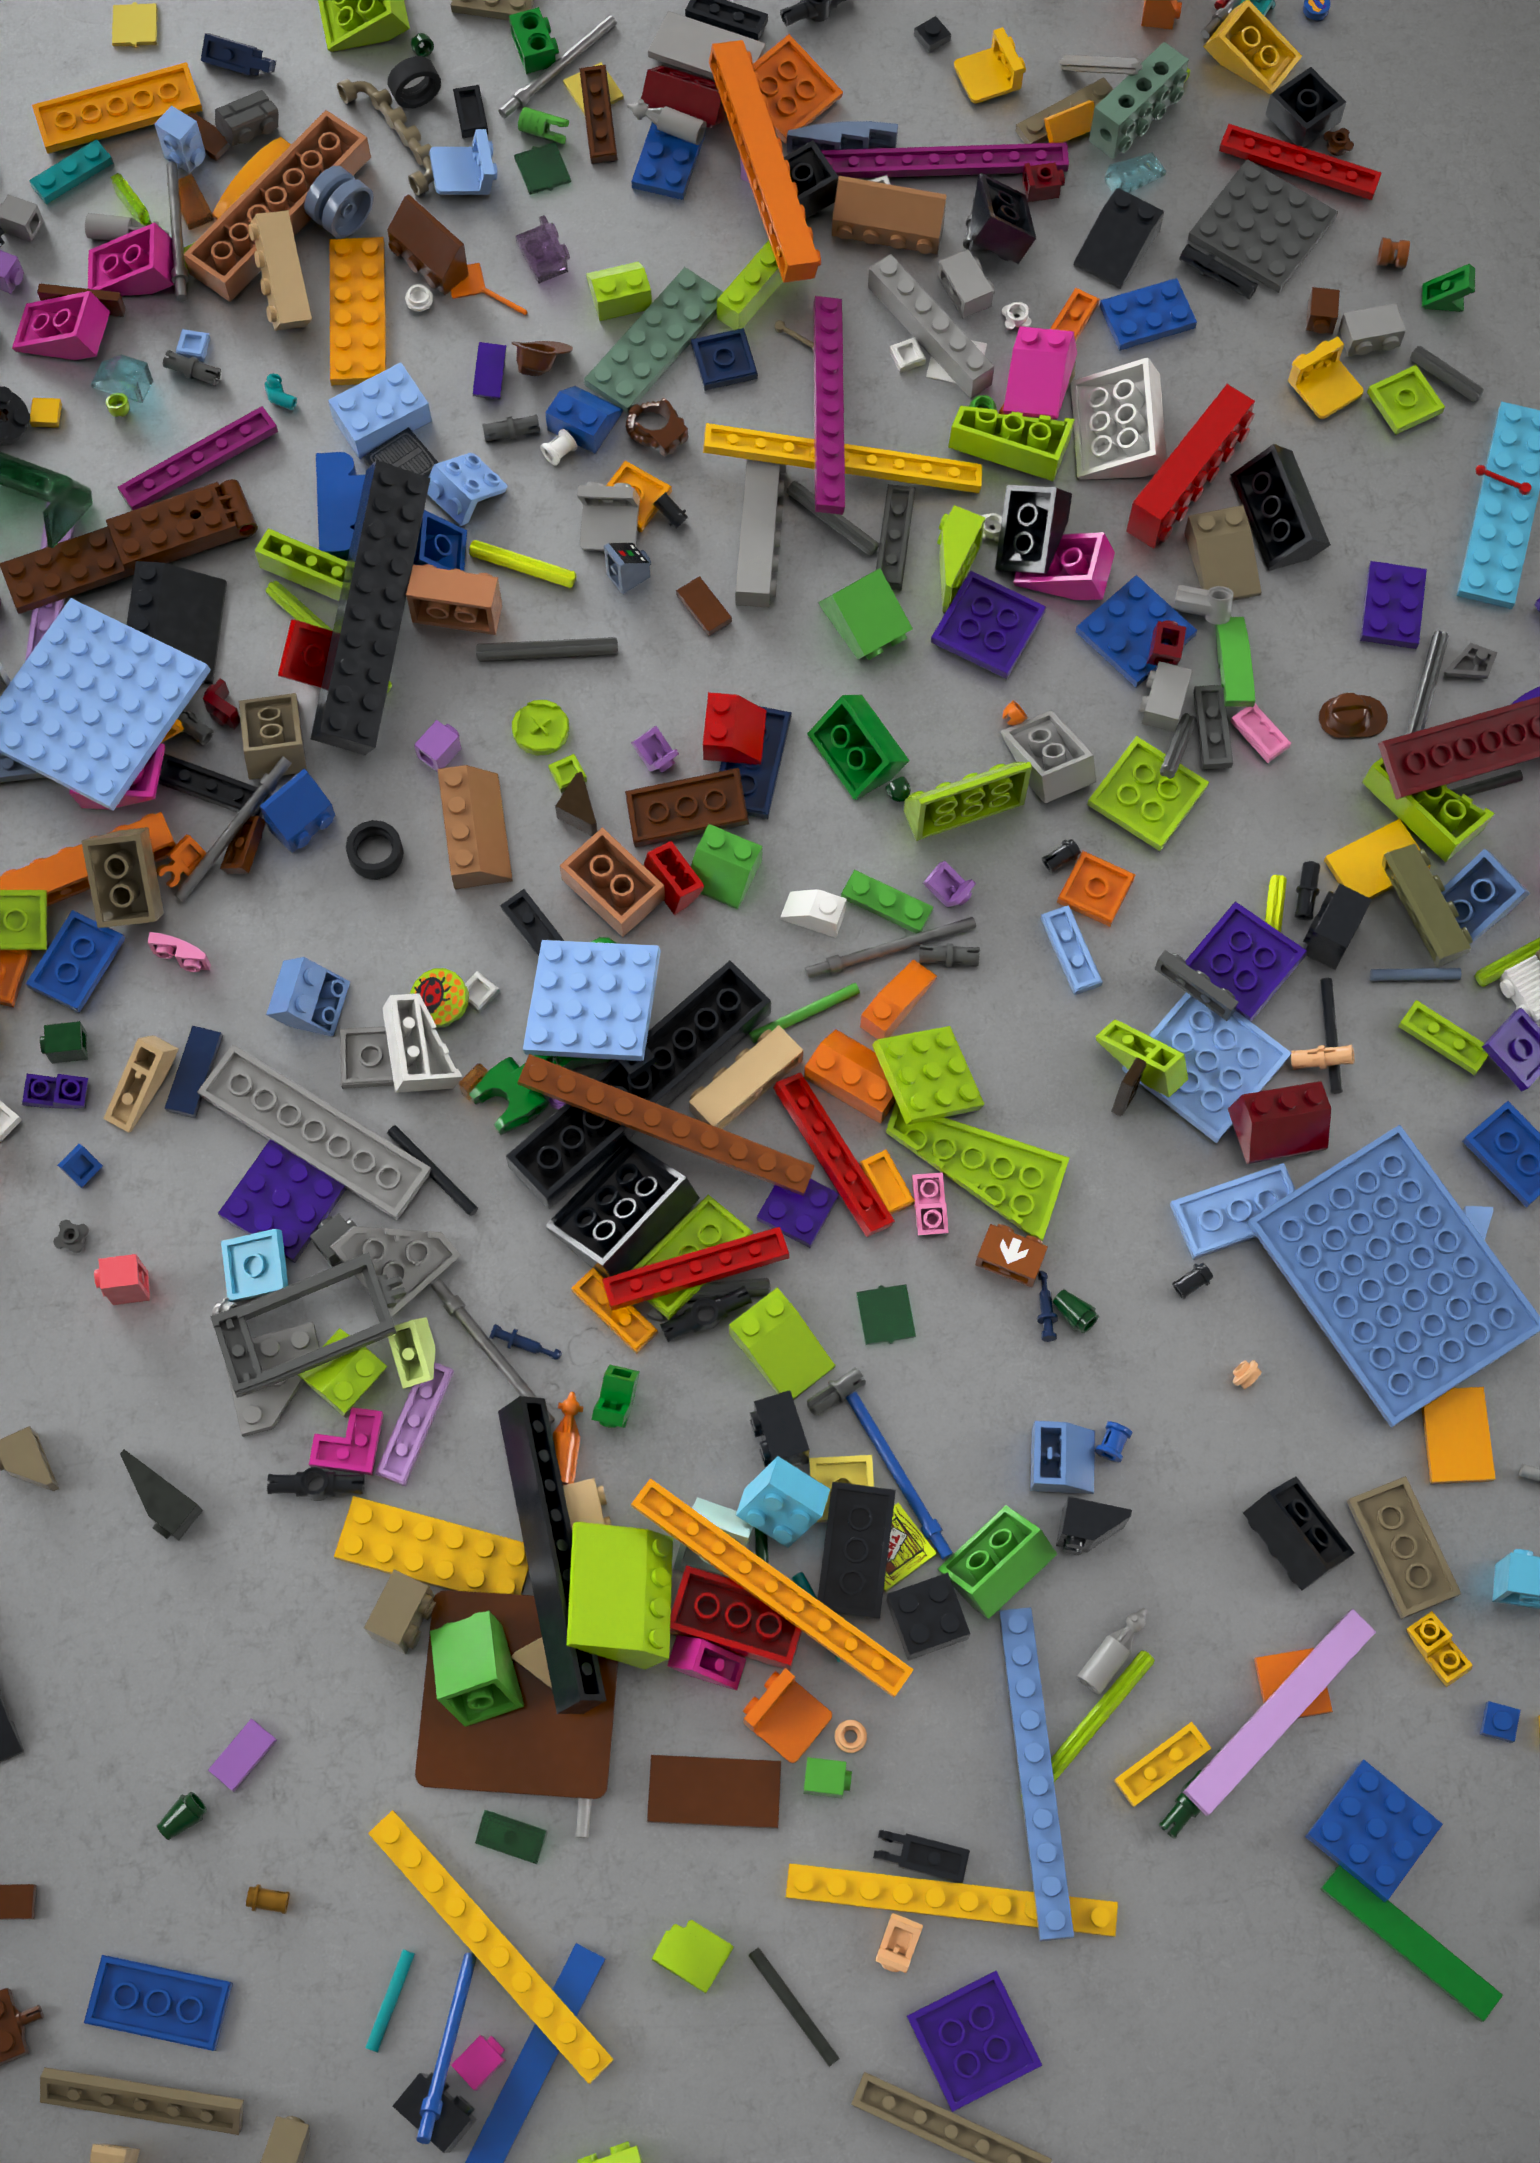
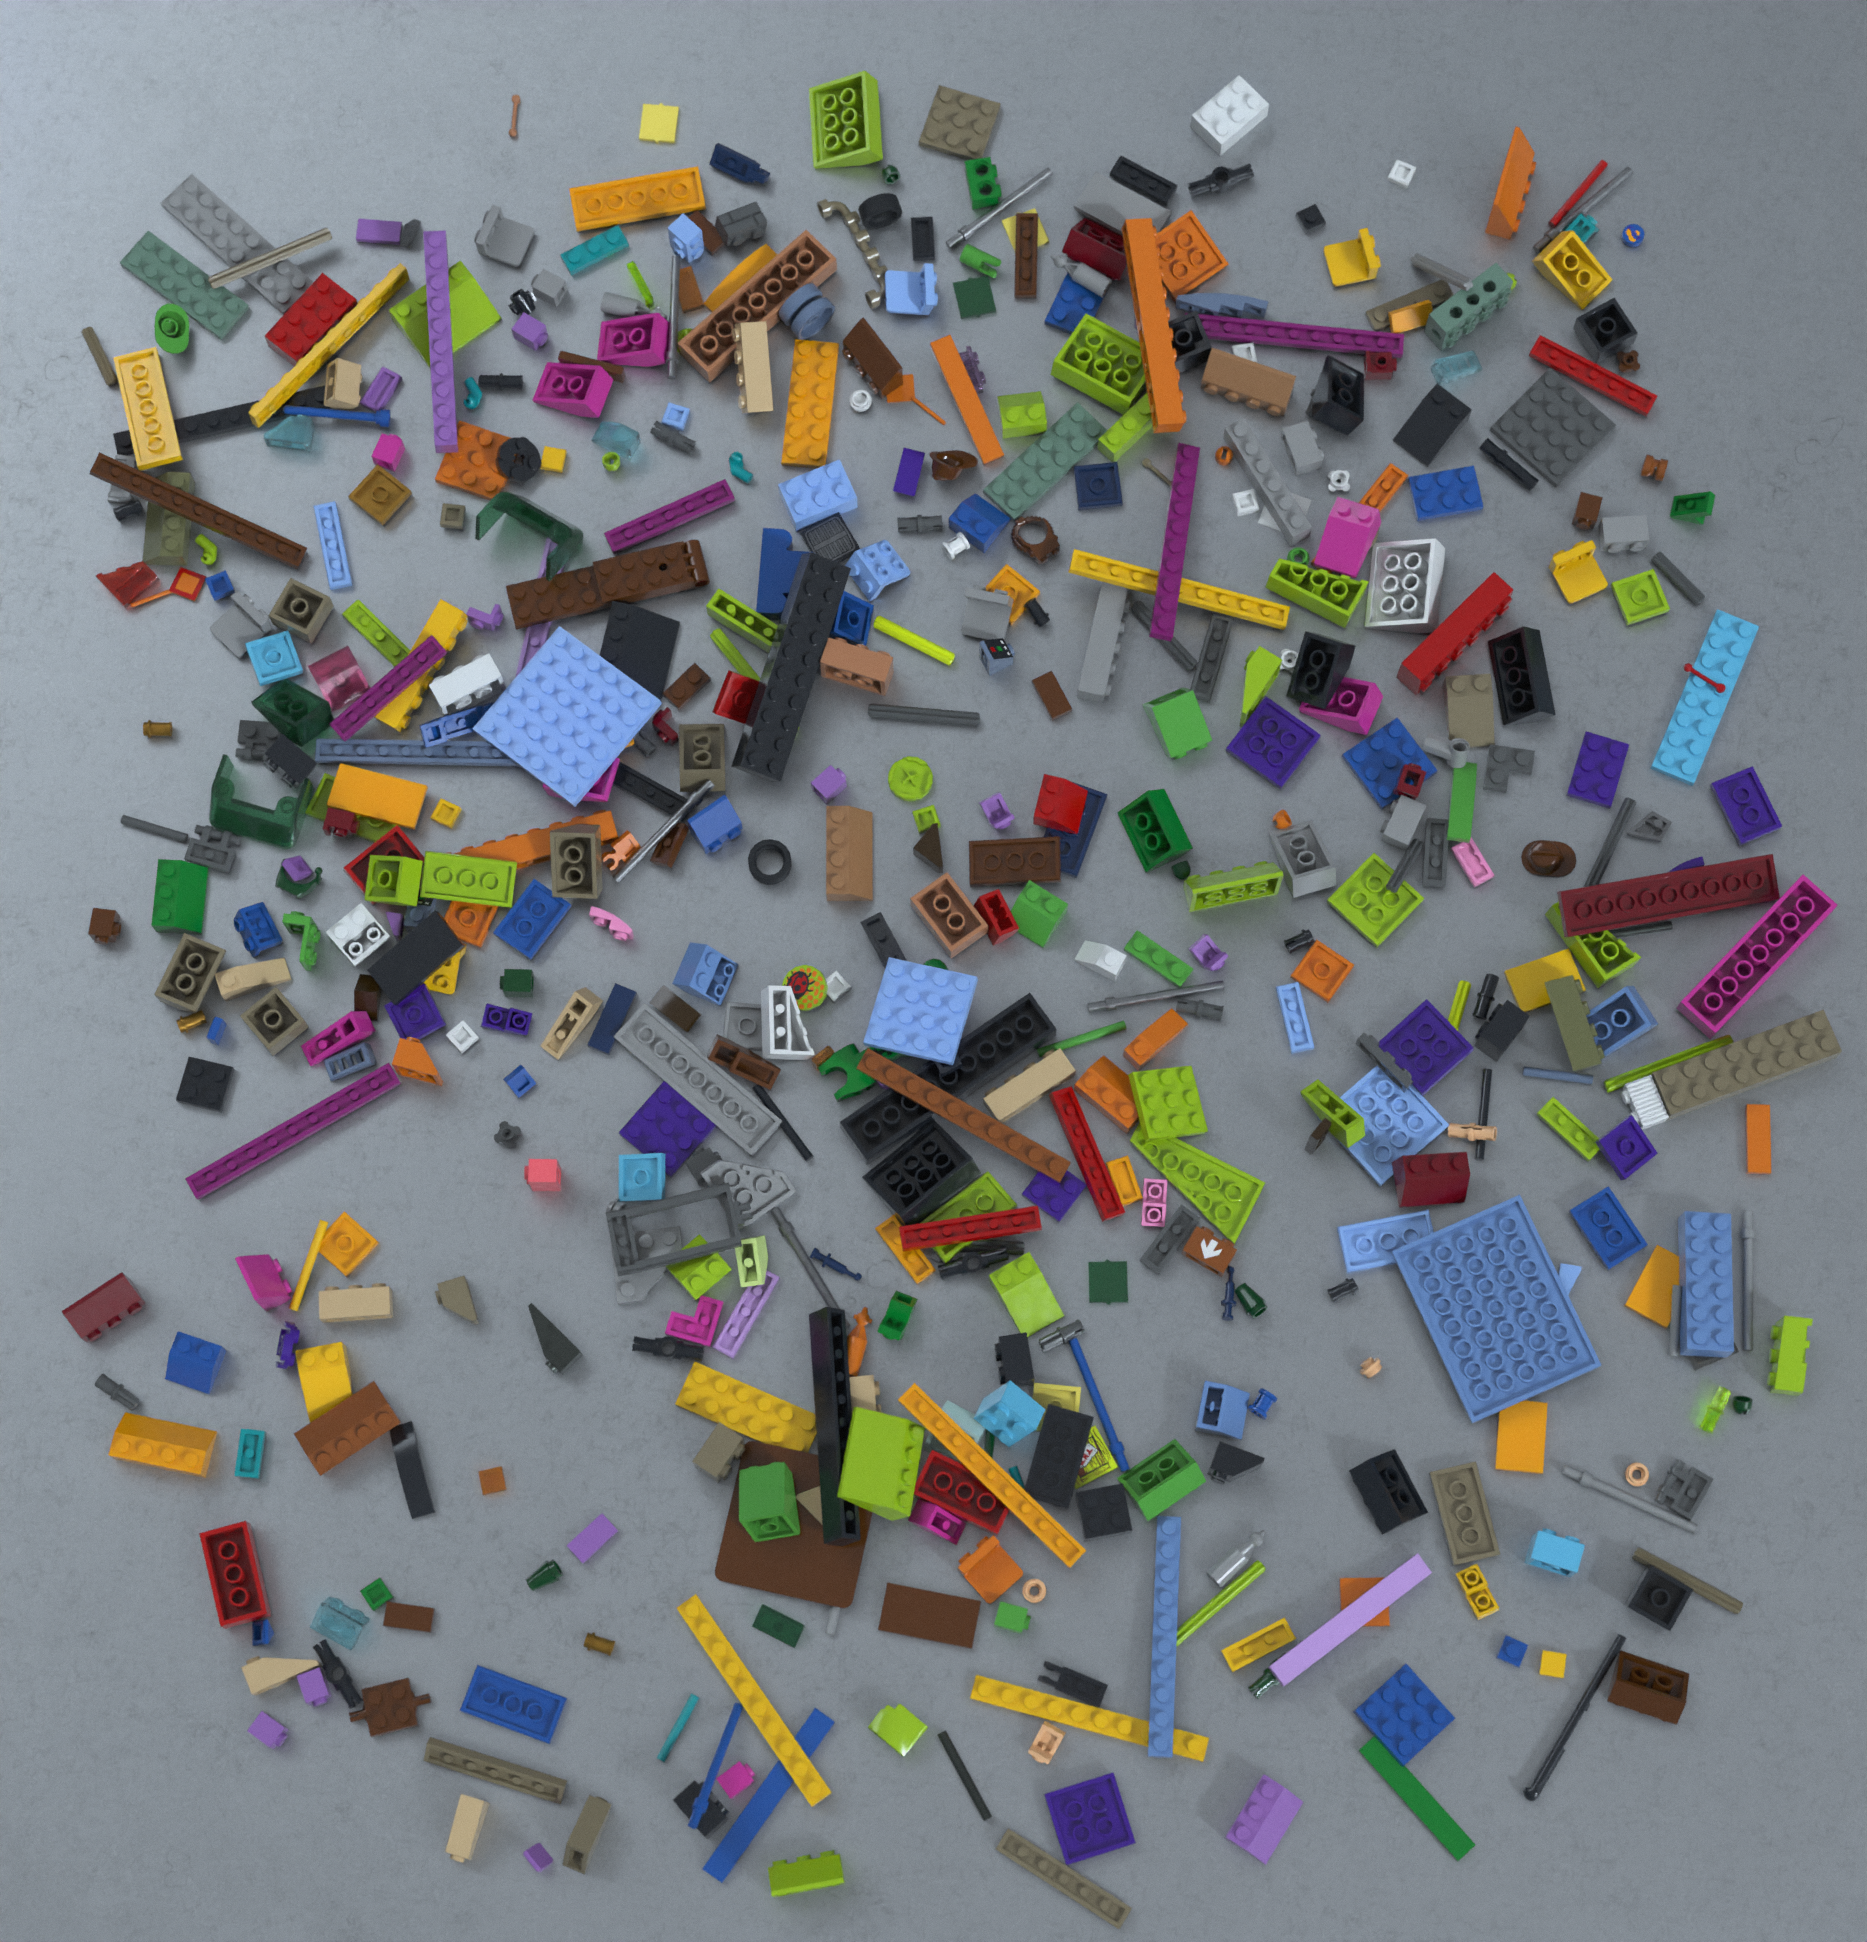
camera: 10 degrees right, 5 degrees up
none -> clear orange tile [478,1466,507,1495]
none -> dark brown slope [649,985,701,1032]
none -> reddish brown plate [663,663,711,710]
none -> reddish brown slope [707,1034,781,1090]
none -> orange tile [930,335,1004,465]
none -> lime slope [1050,314,1146,415]
none -> dark grey plate [1140,1204,1200,1275]
none -> orange hinge [1215,446,1233,466]
none -> medium lavender slope [1224,1775,1303,1865]
none -> dark grey plate [1483,744,1535,793]

